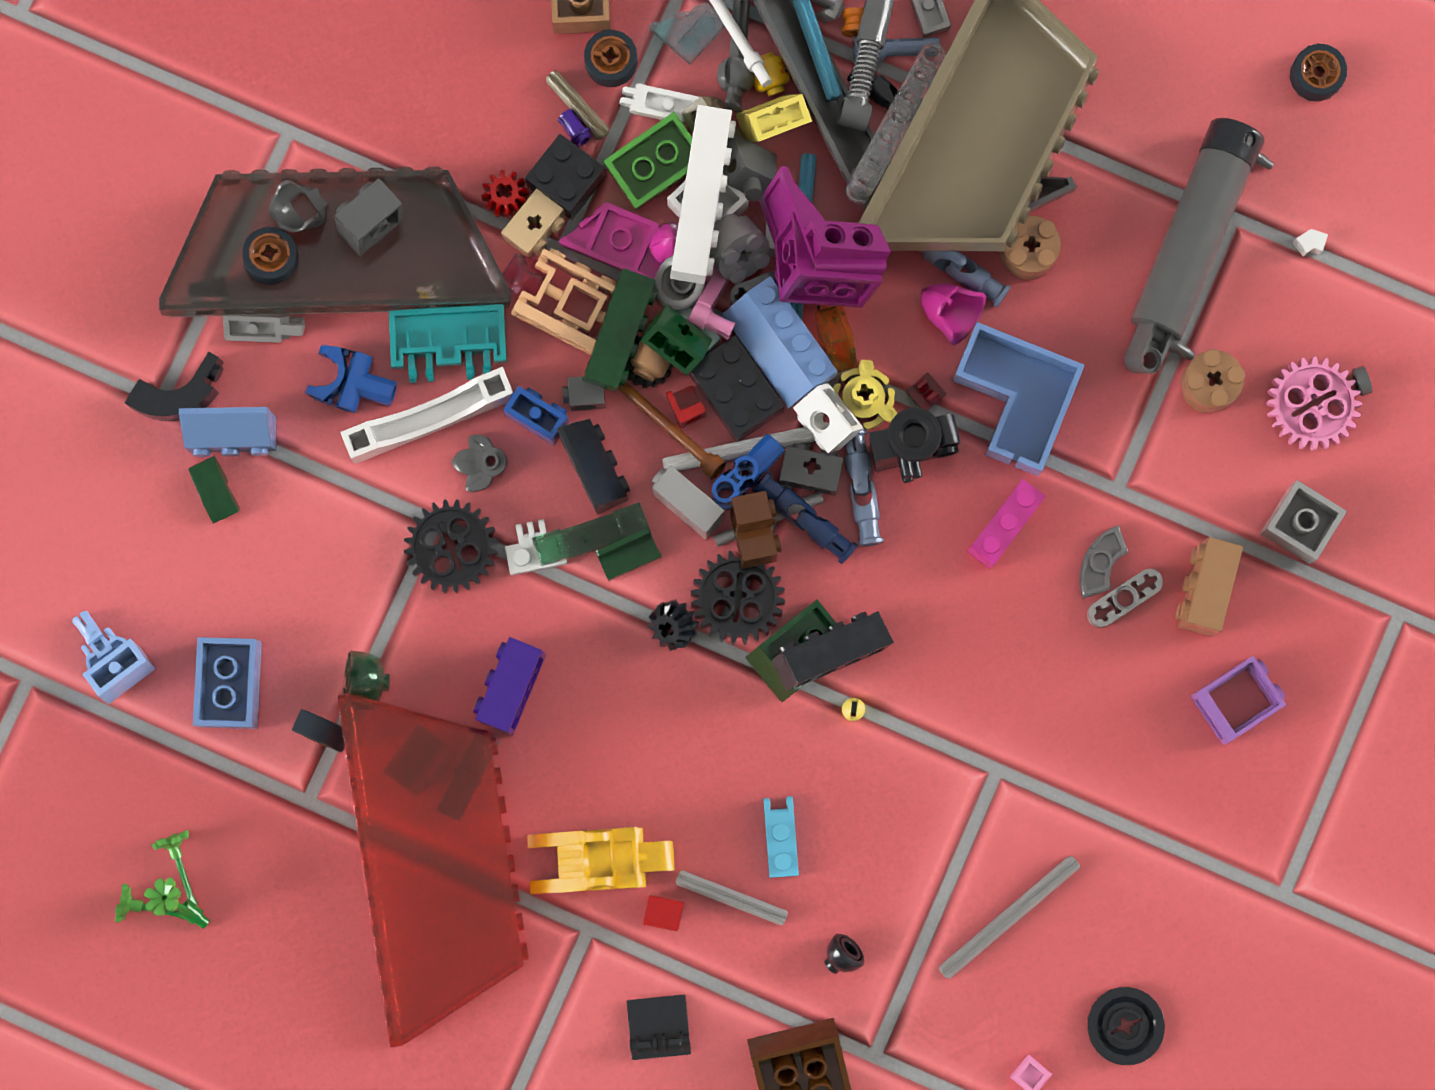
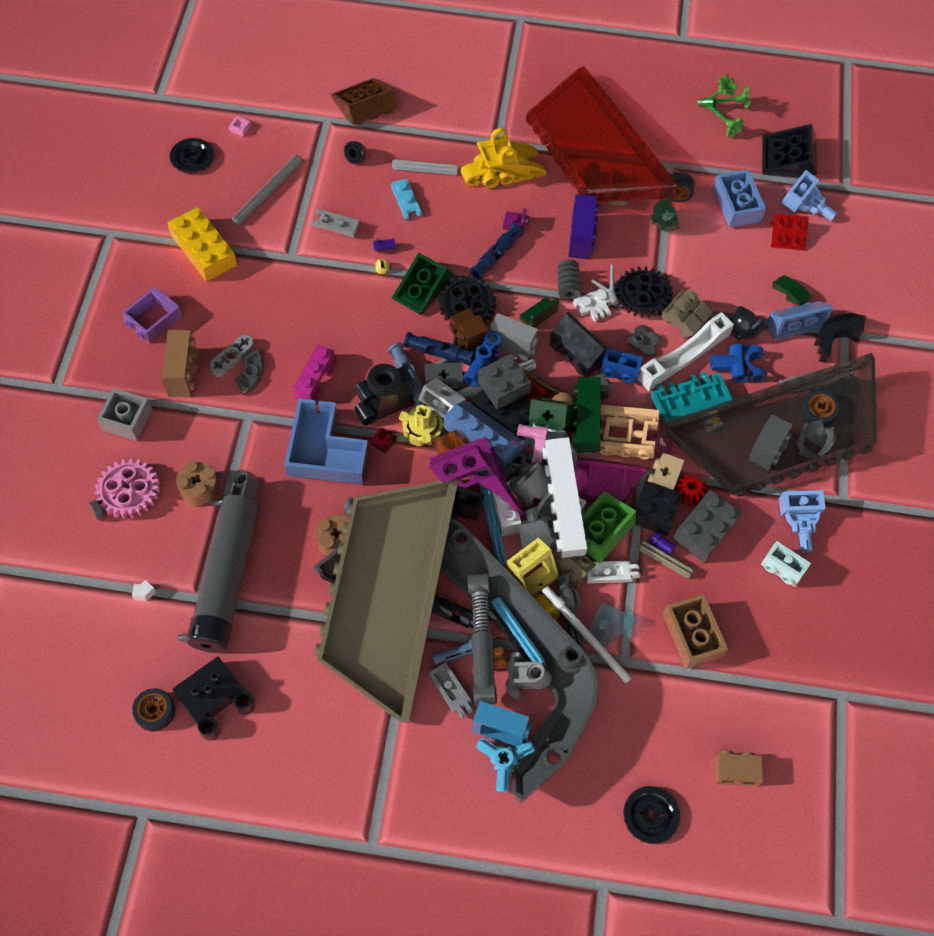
camera: 160 degrees right, 20 degrees down
clear green slope [532,502,649,566] -> none
wheel [584,29,638,87] -> none
black hinge [626,995,691,1060] -> none
red panel [643,895,684,931] -> none
black gear [647,599,699,651] -> none
black brick [771,611,894,692] -> none
clear beam [845,43,946,204] -> none
dark pink helmet [921,284,986,345] -> none
none -> yellow brick [167,207,237,282]
none -> black piece [172,656,255,741]
none -> light grey hinge [310,209,360,238]
none -> dark purple pin [373,238,395,253]
none -> dark blue piece [470,223,523,280]
none -> dark grey brick [478,354,531,410]
none -> magenta bracket [503,208,529,230]
none -> dark grey piece [557,259,581,300]
none -> light grey plant [592,264,619,306]
none -> dark tan hips [661,290,713,338]
none -> dark grey brick [673,490,742,563]
none -> black cylinder [729,306,766,340]
none -> light aqua brick [761,541,811,587]
none -> black slope [762,124,817,178]
none -> red hinge [771,213,809,251]
none -> light blue brick [779,490,825,553]

